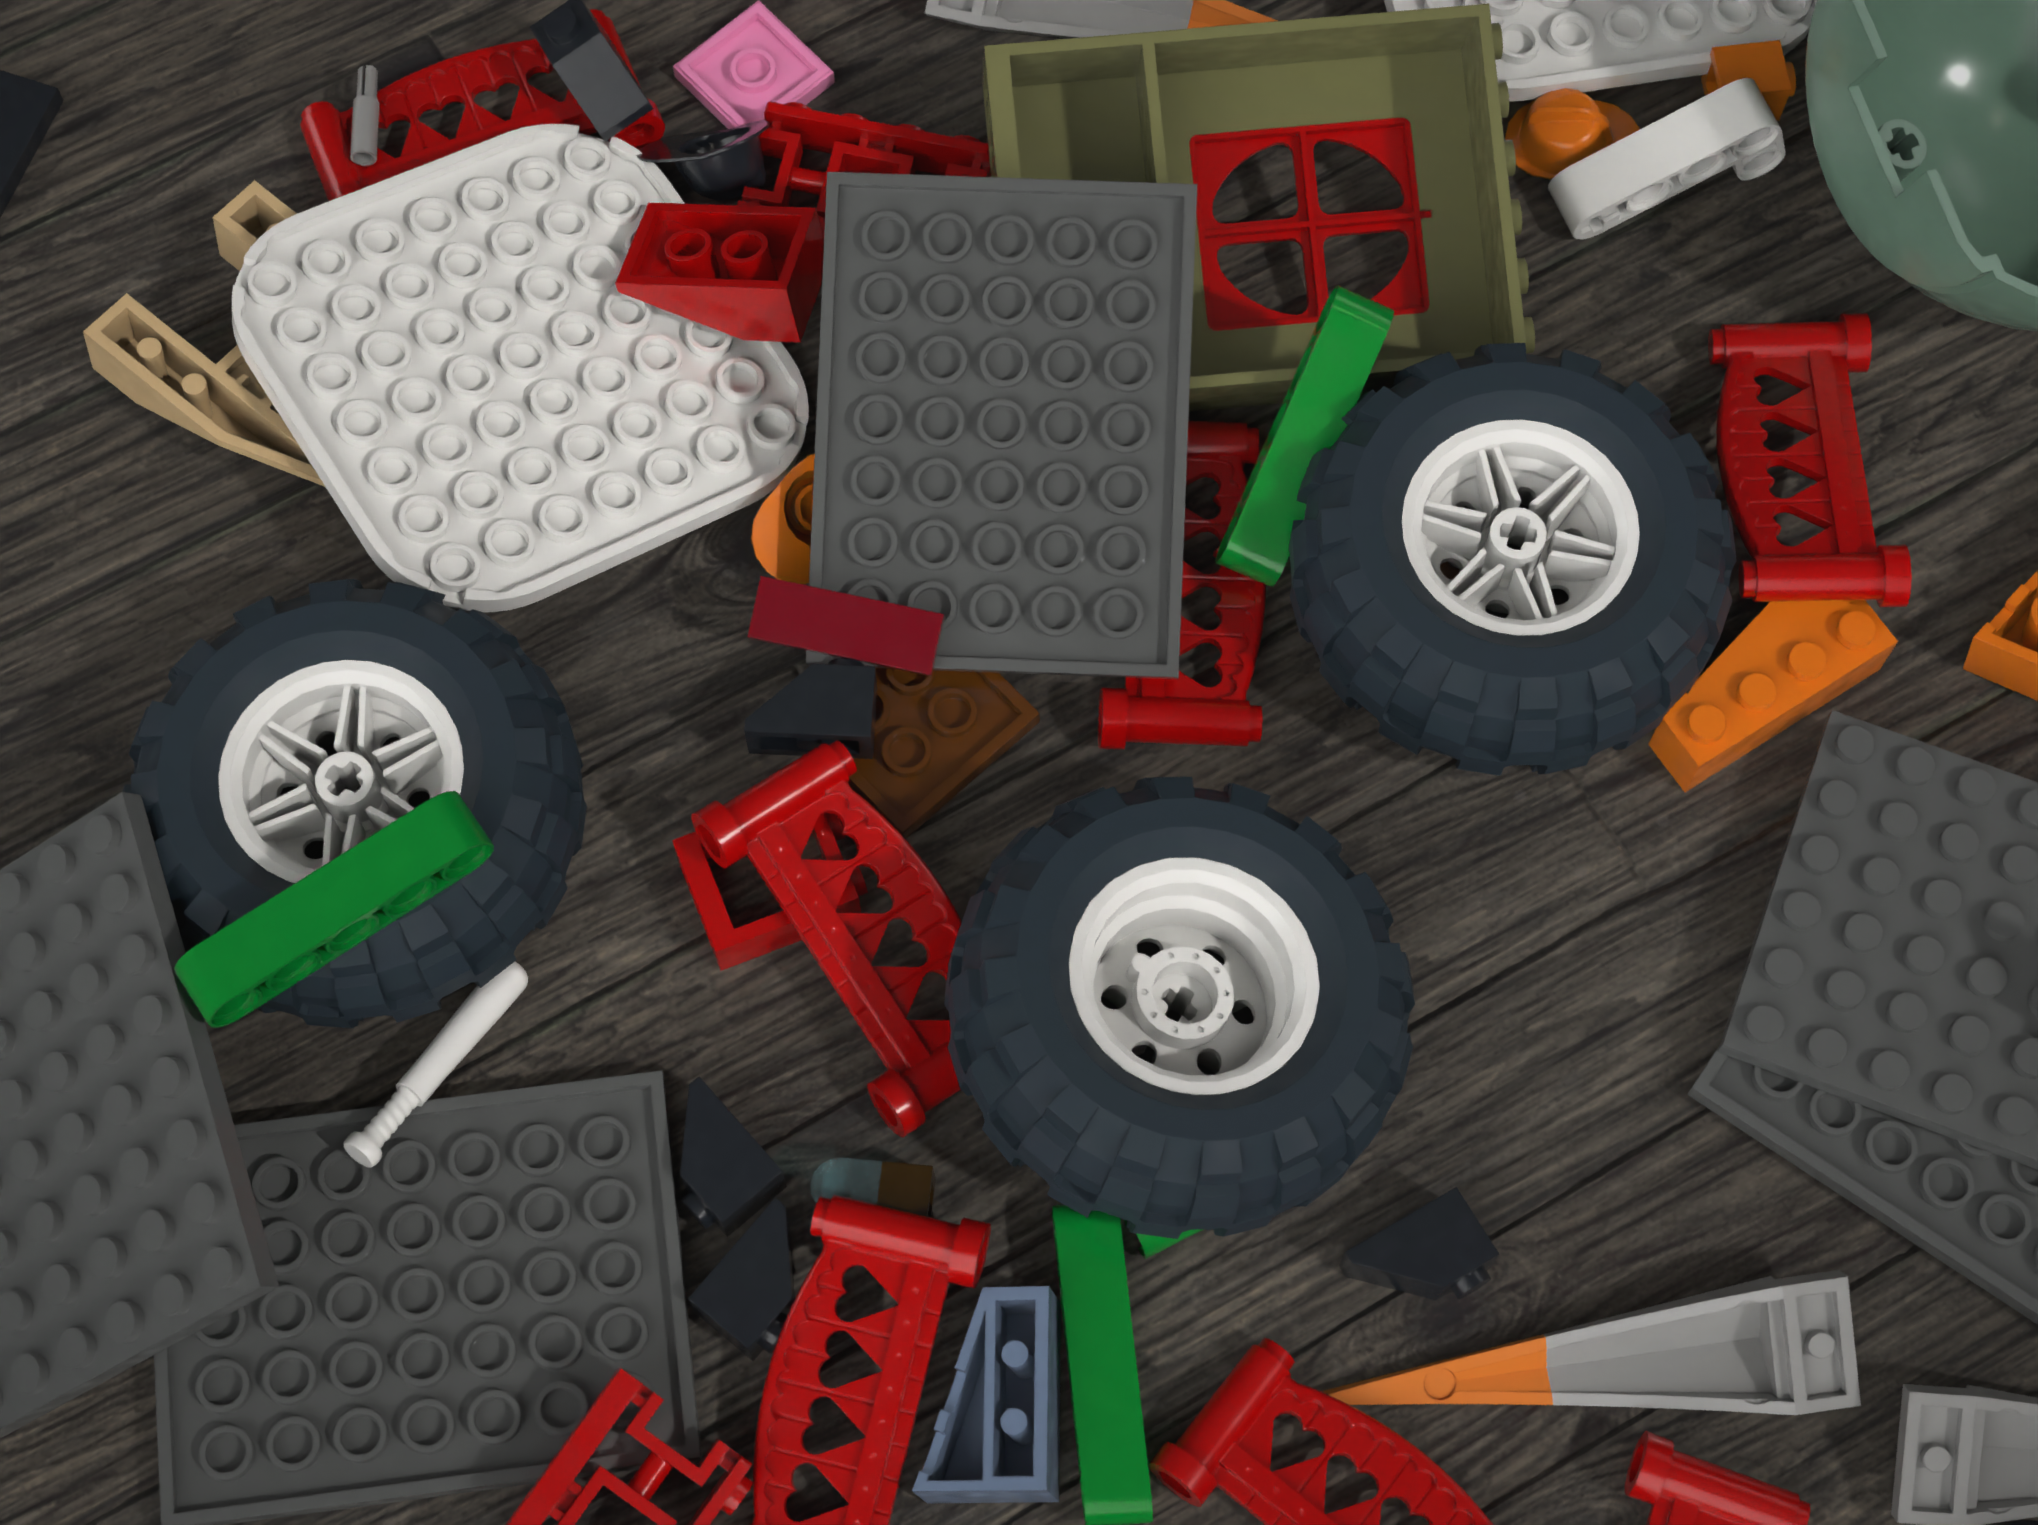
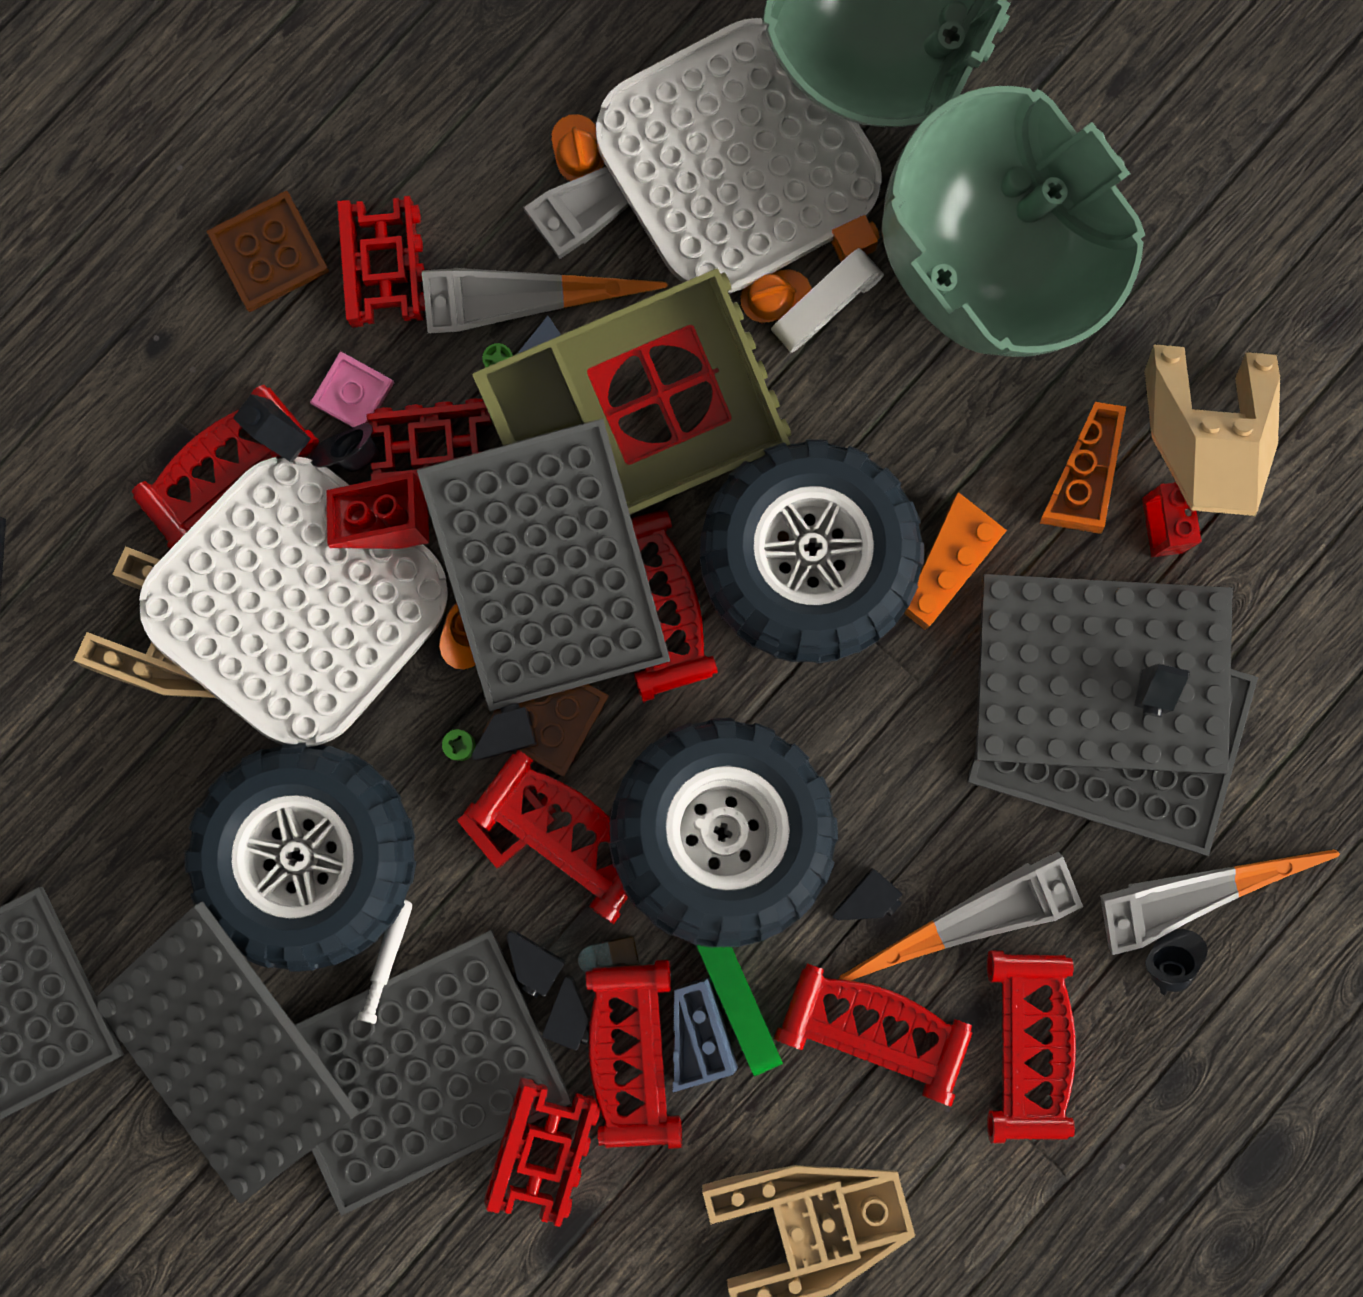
camera: 15 degrees left, 15 degrees up
green beam [174,791,494,1028] -> none
light grey pin [350,65,380,166] -> none
dark red tile [747,576,945,677] -> none
green beam [1215,285,1394,587] -> none
red piece [1708,313,1912,607] -> none
none -> bright green wheel [442,729,476,761]

